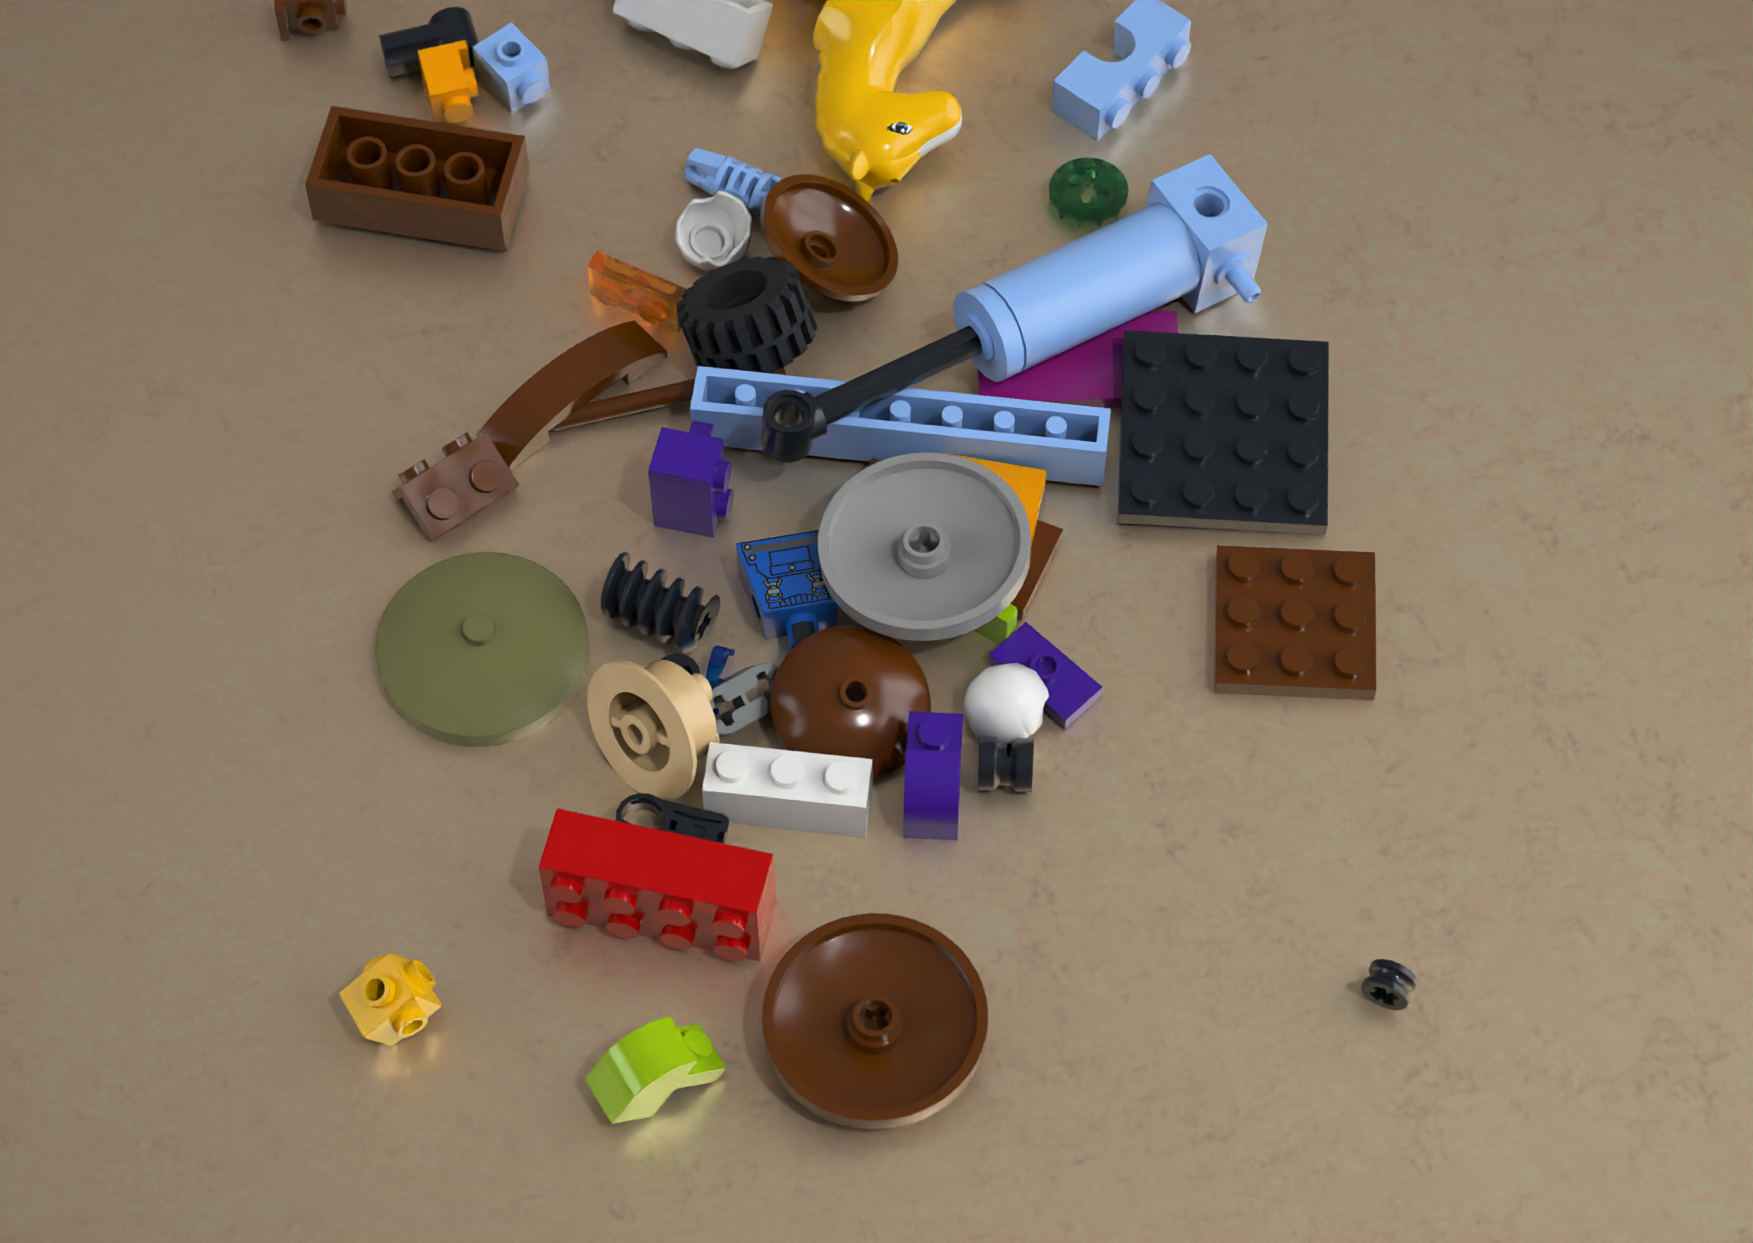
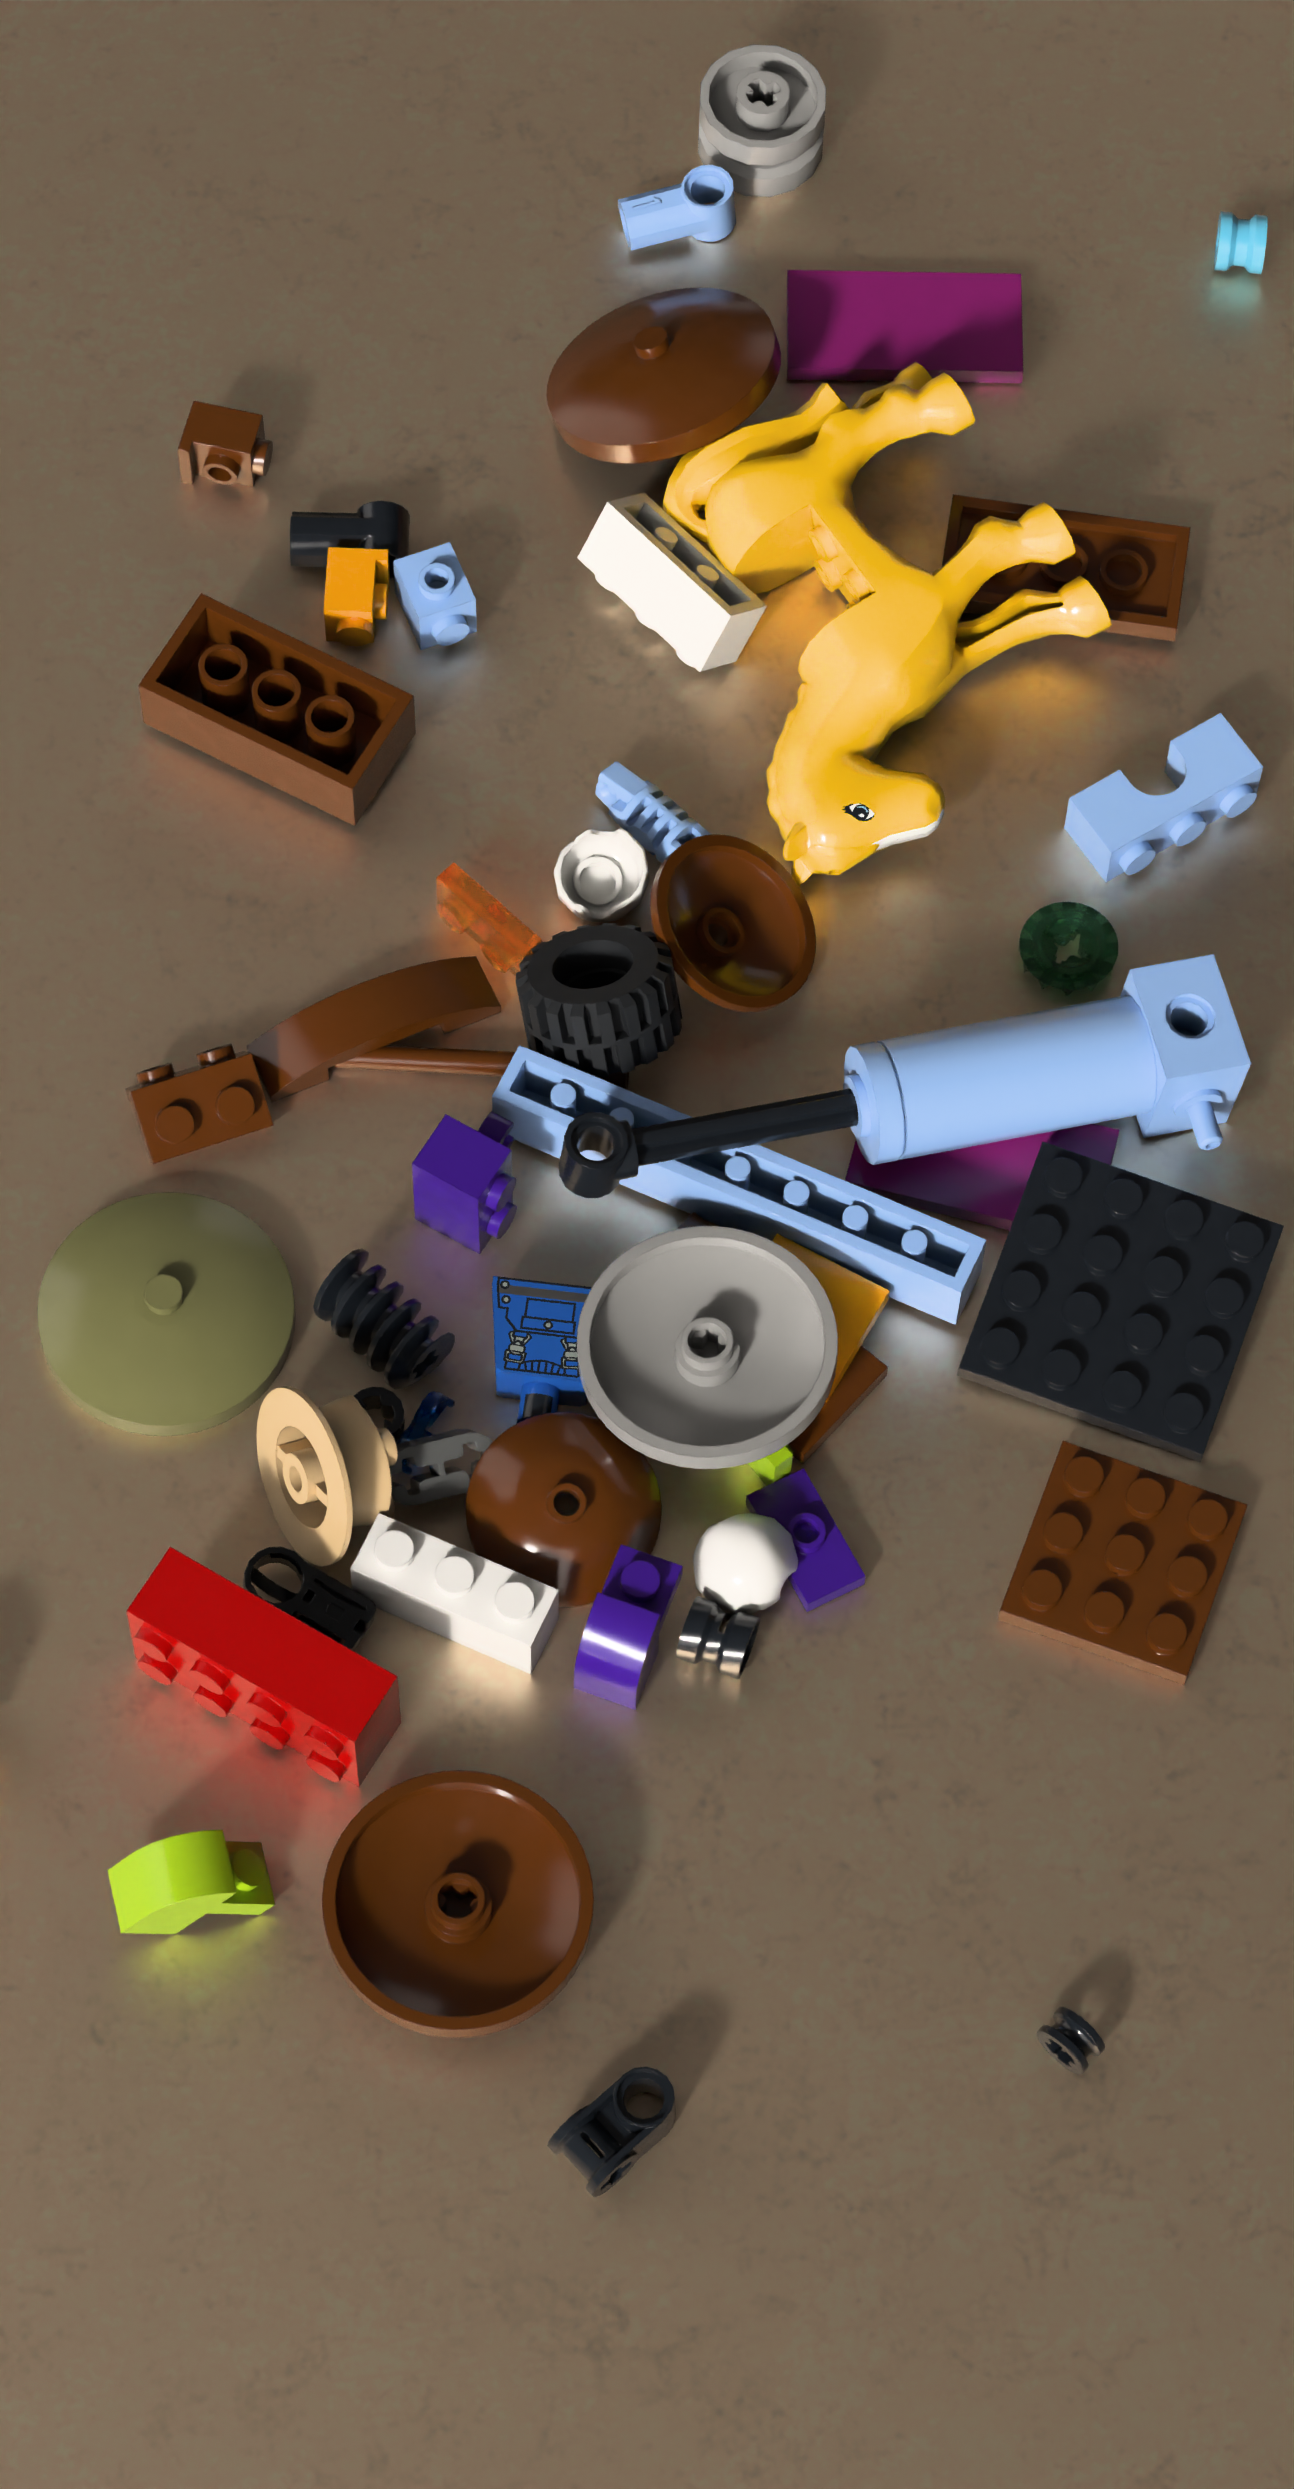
camera: 15 degrees right, 5 degrees up
none -> black piece [547,2067,676,2197]

